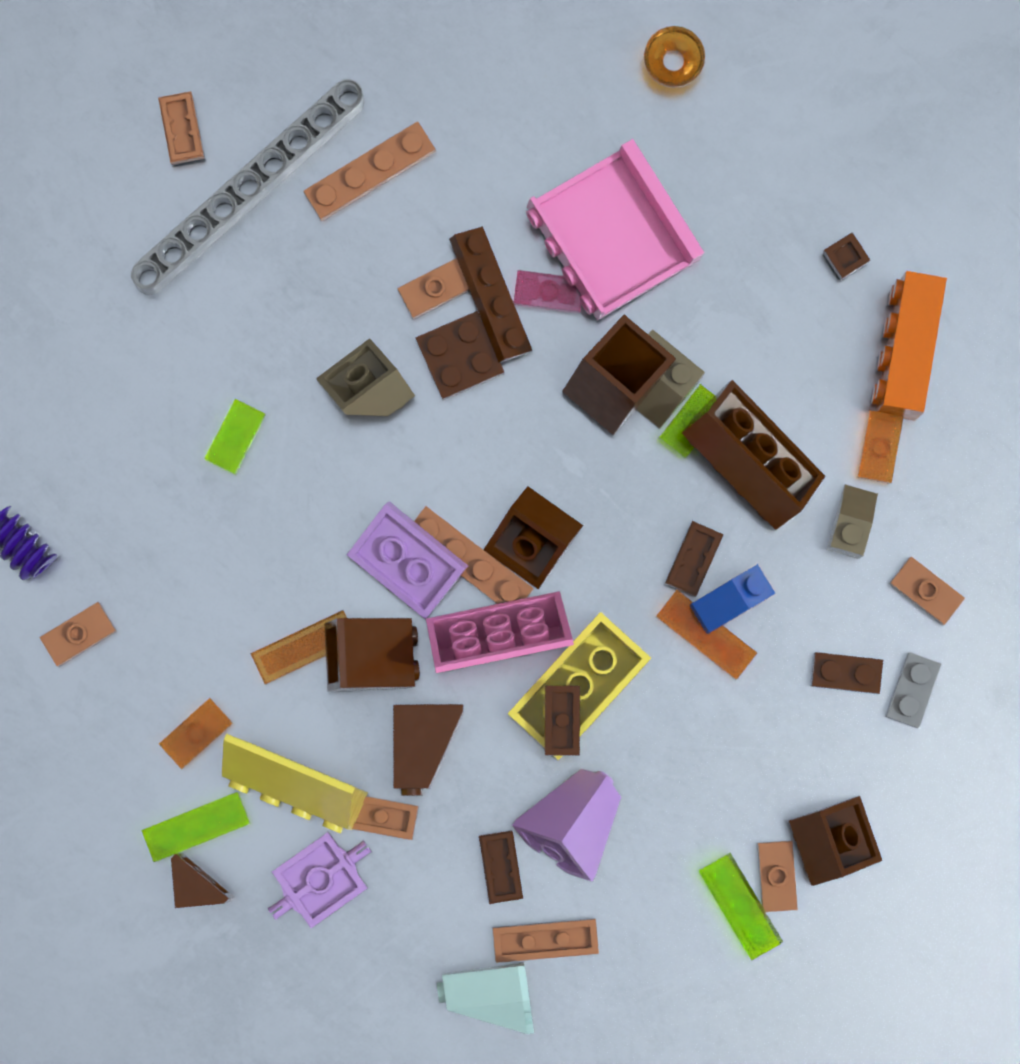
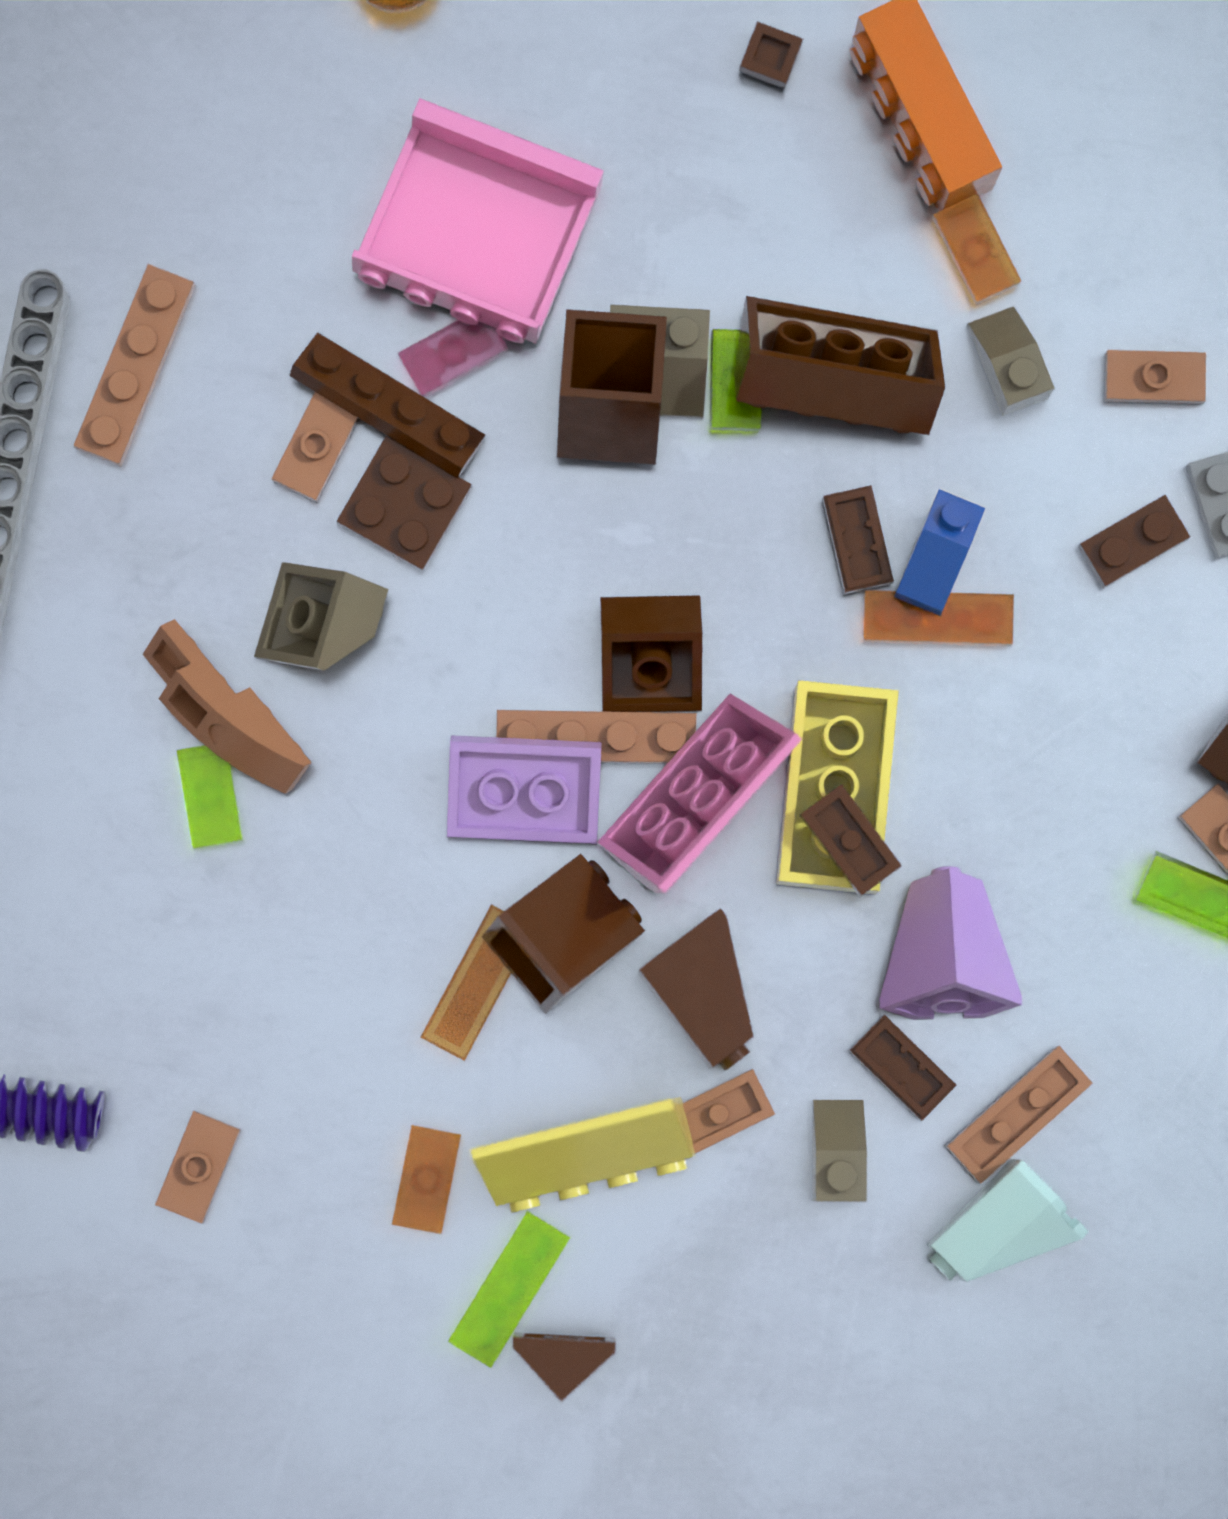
camera: 40 degrees left, 0 degrees up
lavender plate [268,832,372,928] -> none
none -> nougat slope [143,619,312,794]
none -> dark tan slope [812,1100,867,1202]

